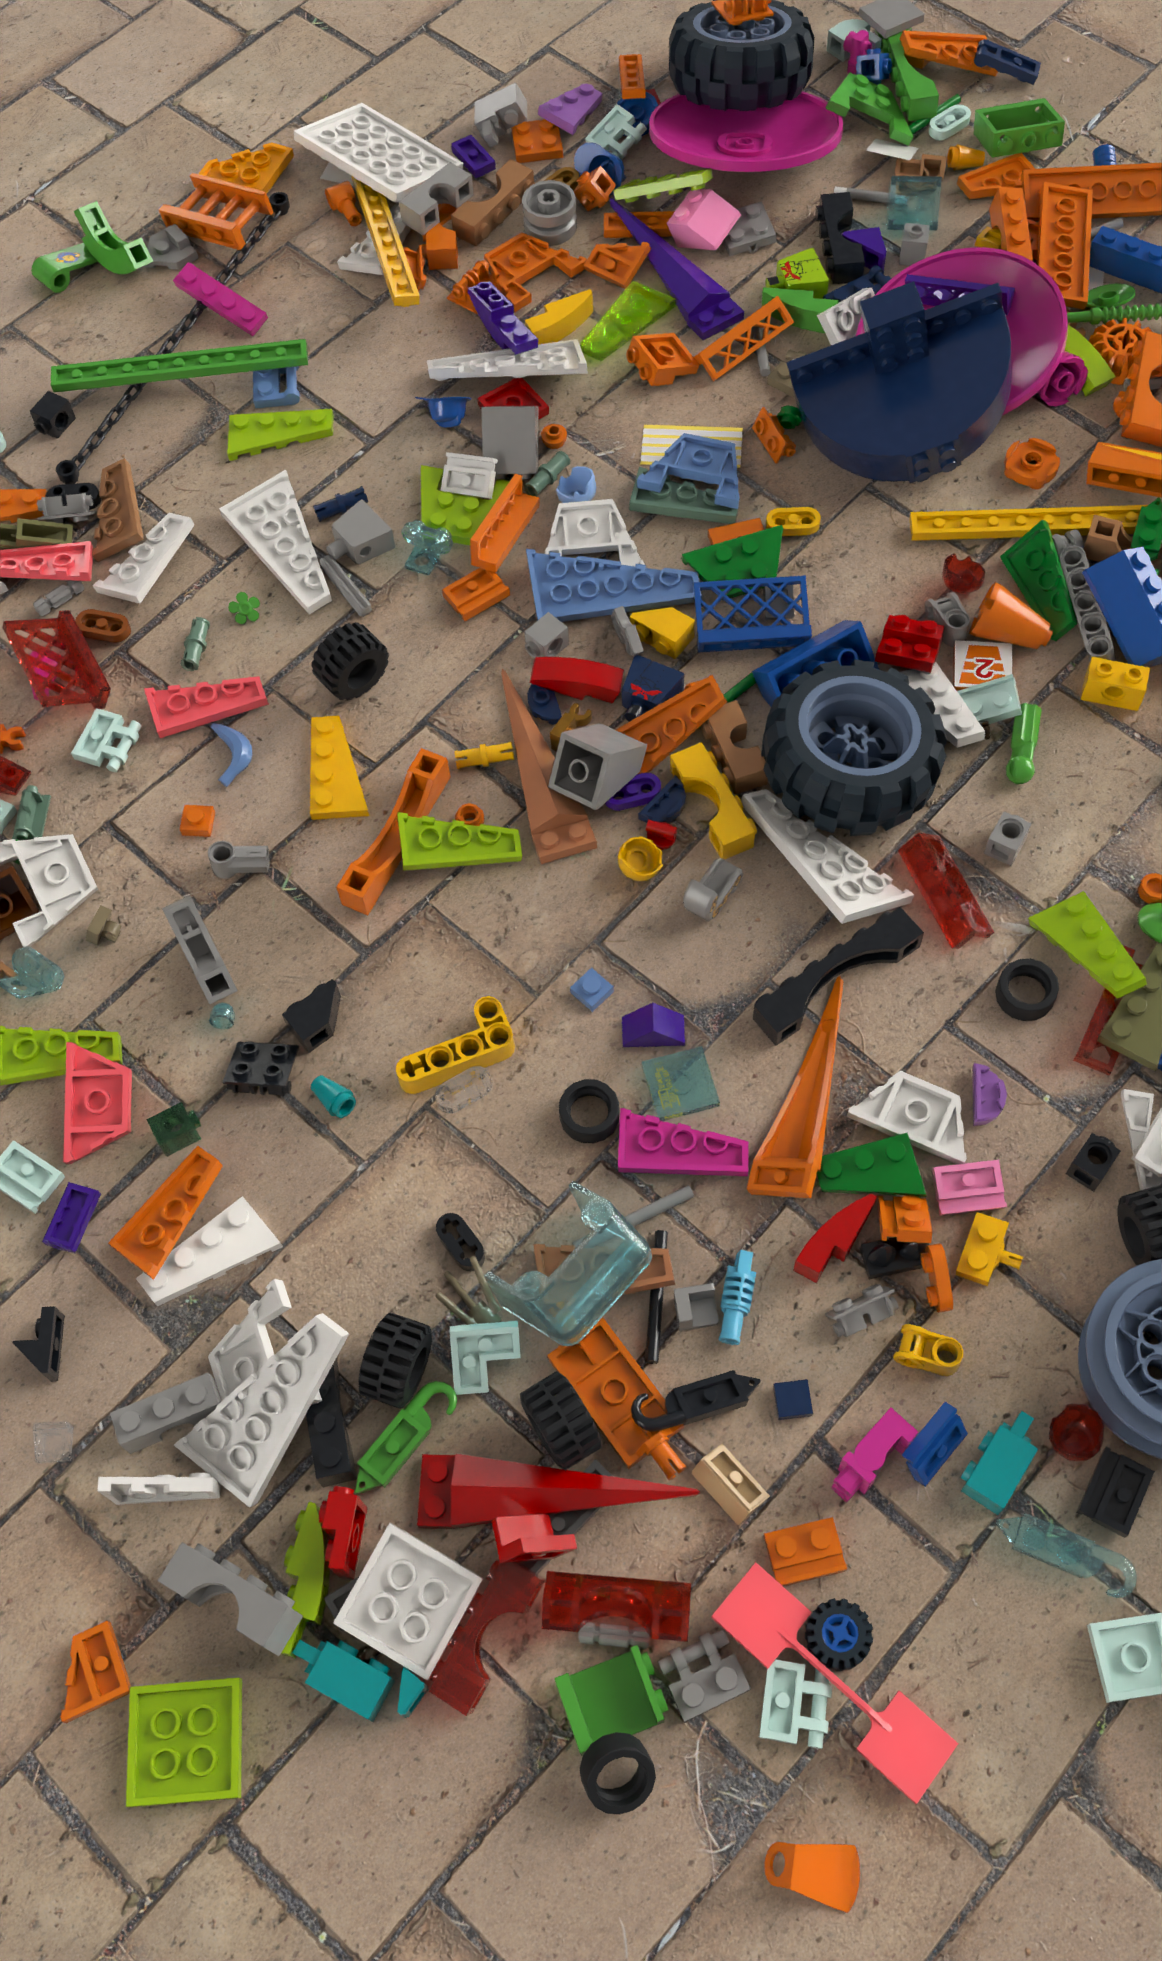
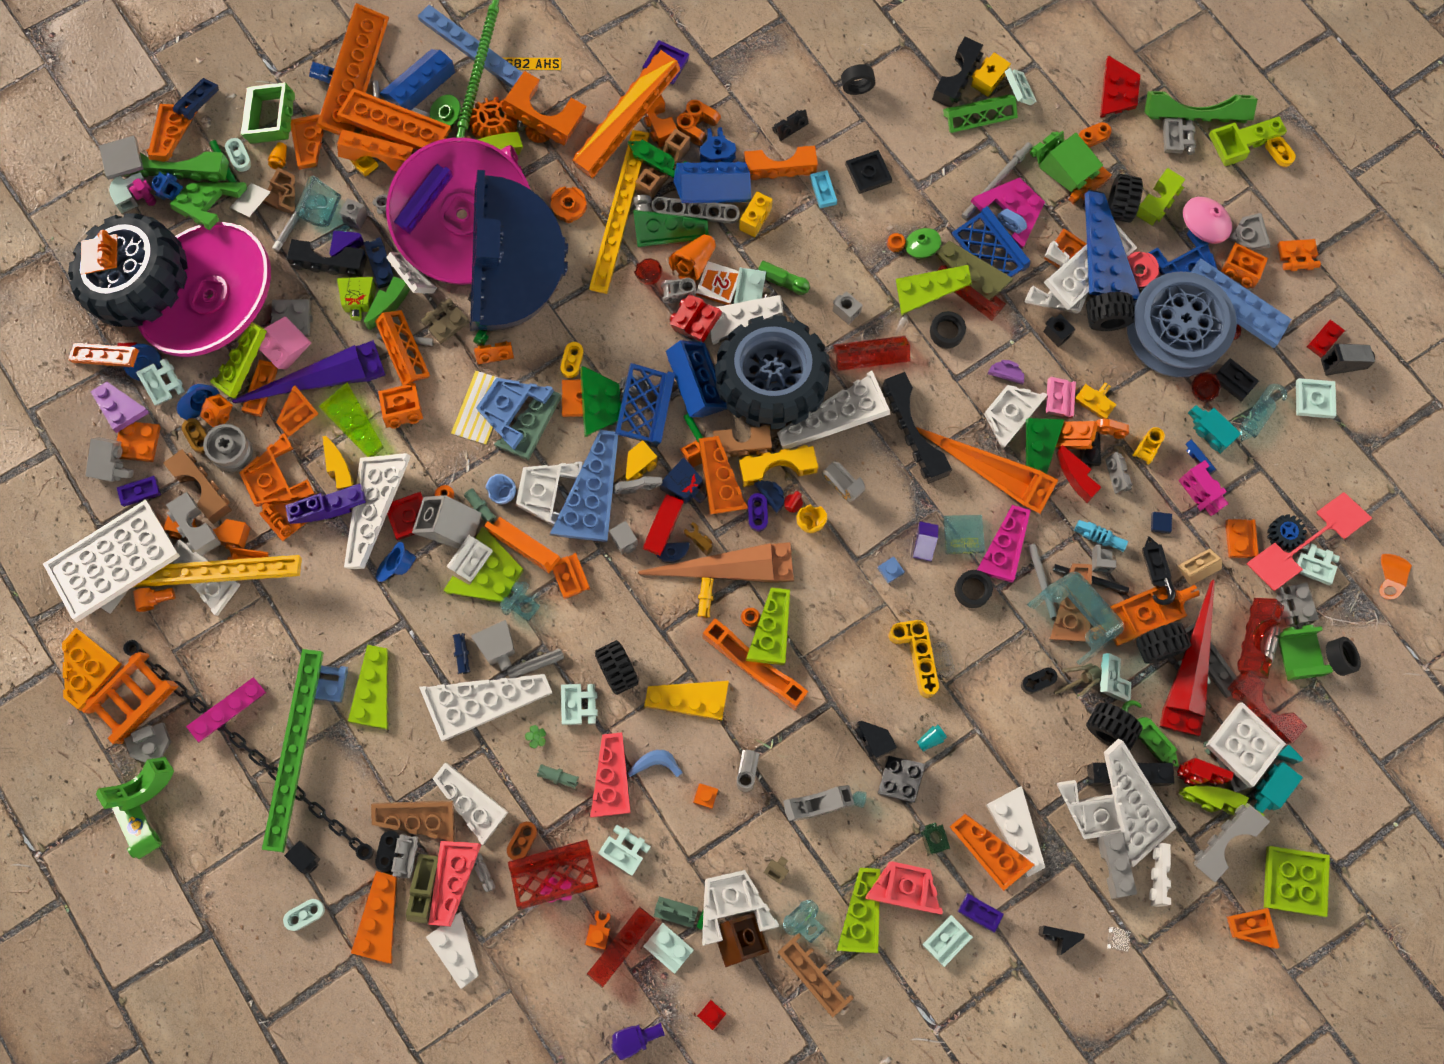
camera: 85 degrees left, 10 degrees up
panel [492,1514,577,1563] -> none
light grey slope [548,723,647,810] -> none
none -> light aqua plate [561,684,598,725]

